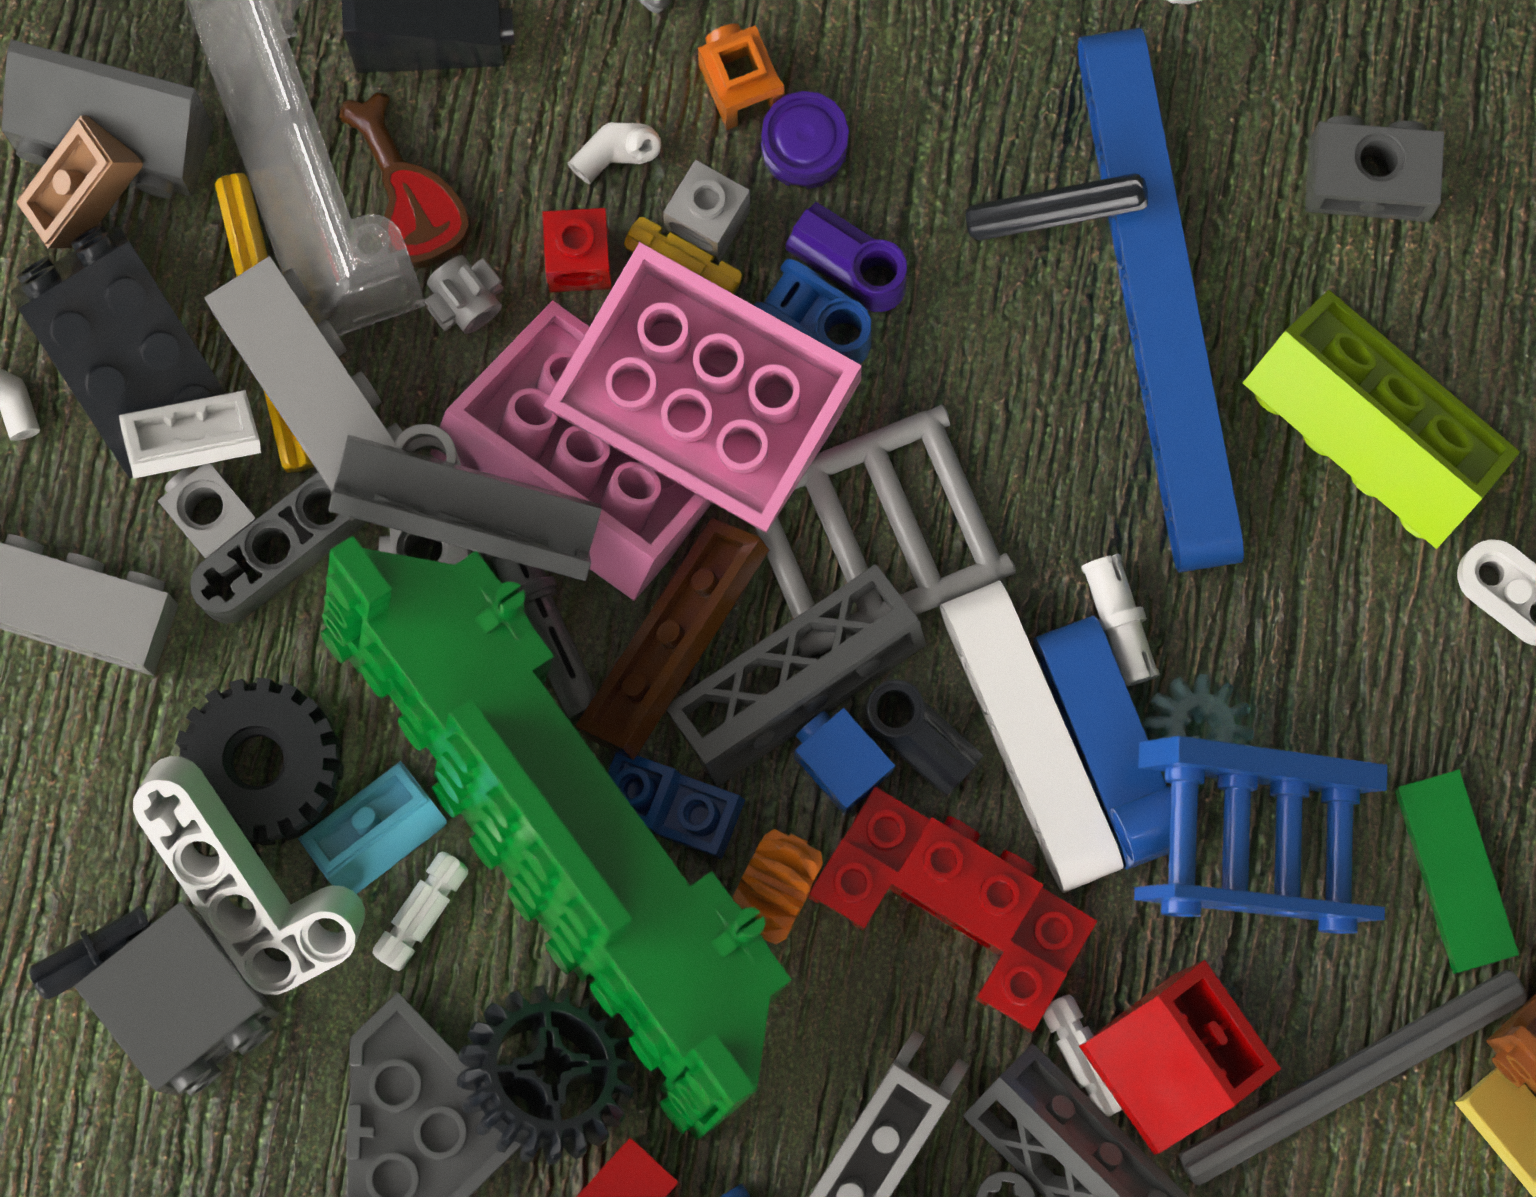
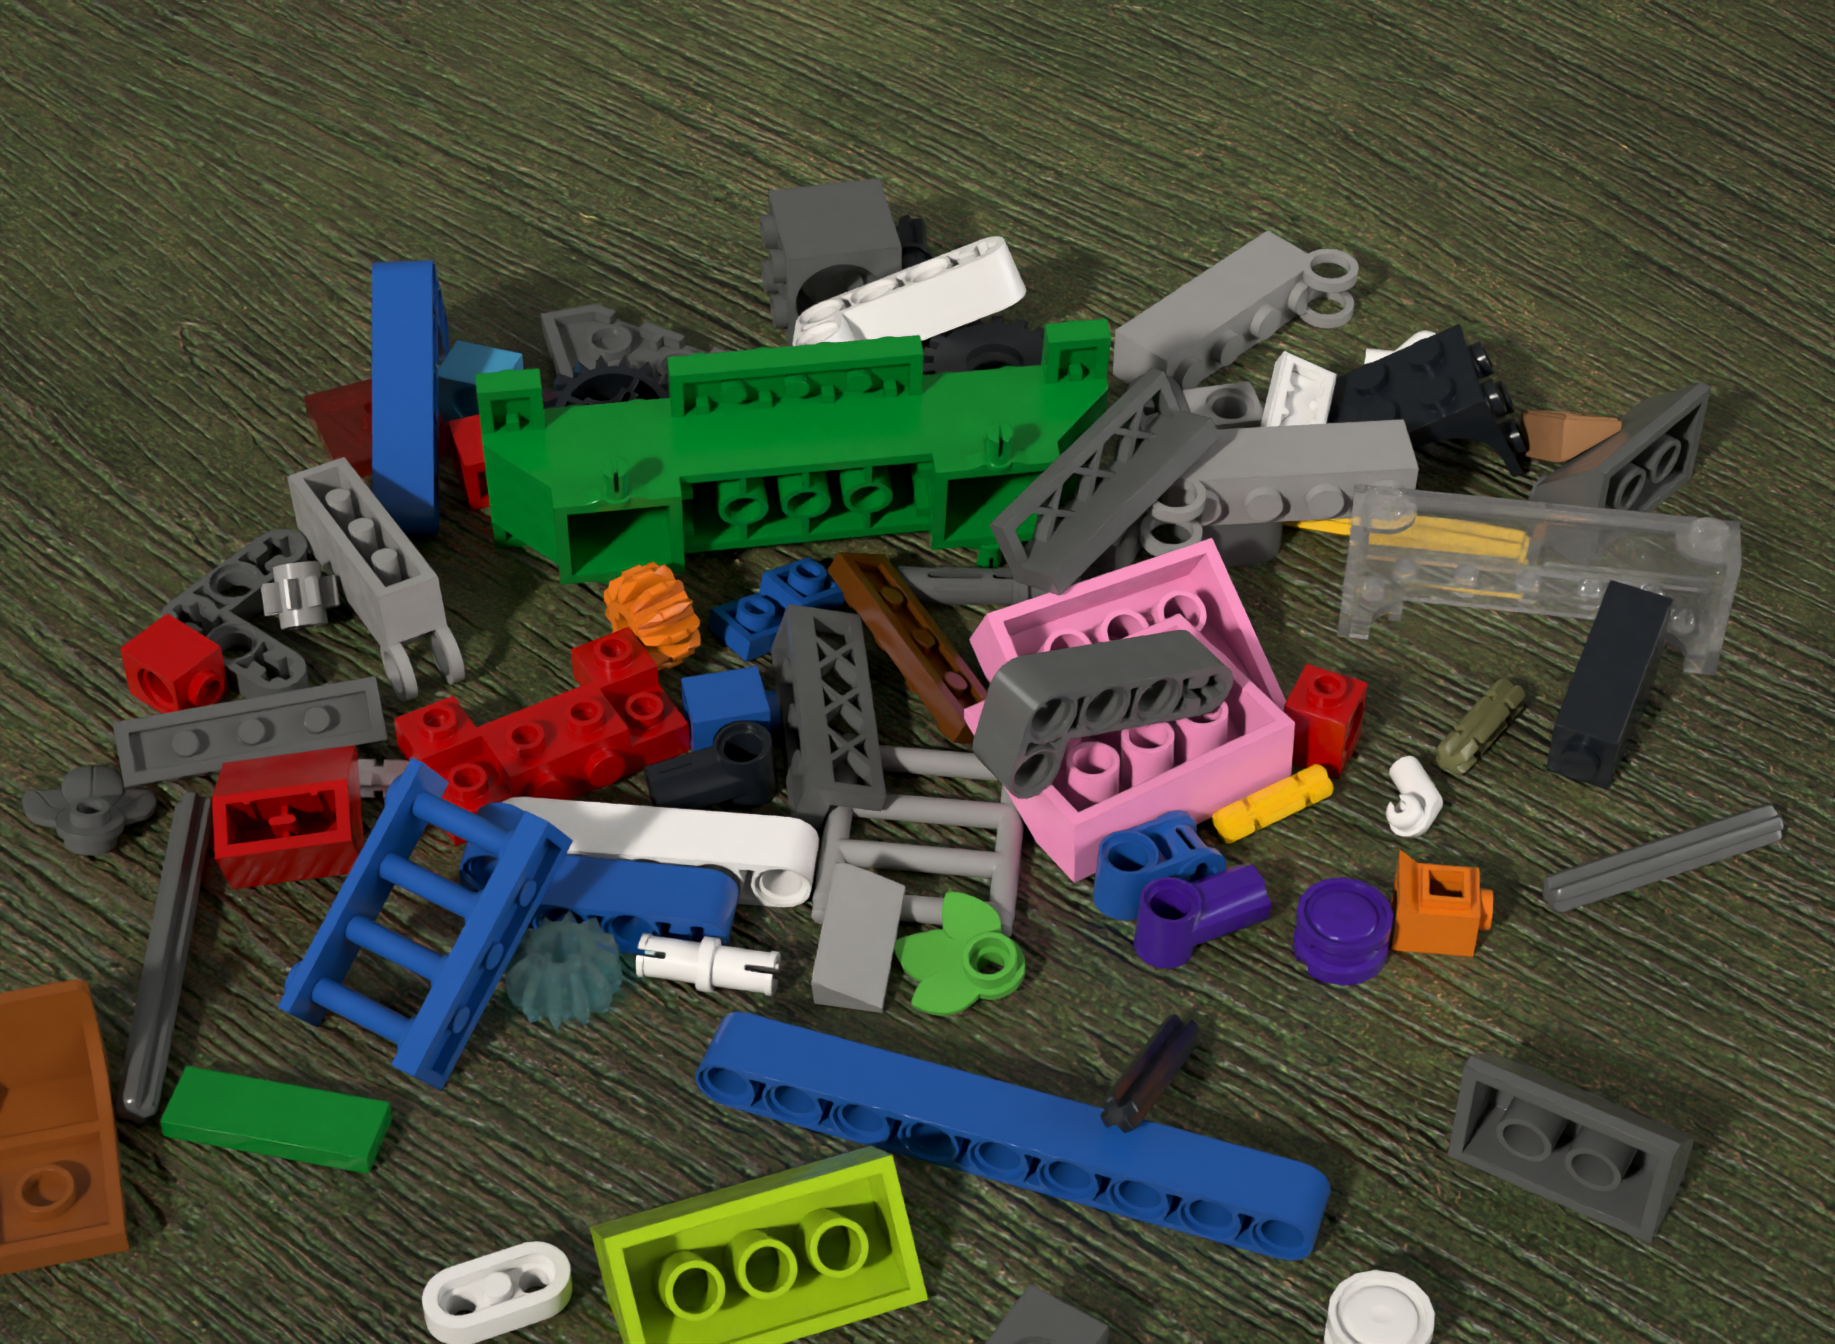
camera: 120 degrees right, 35 degrees down
reddish brown piece [339,92,471,269] -> none
light grey gear [425,255,504,334] -> none
light grey brick [663,160,750,264] -> none
none -> light grey slope [811,861,905,1013]
none -> bright green plate [894,891,1026,1016]
none -> dark grey beam [972,630,1234,799]
none -> olive axle [1436,679,1526,775]

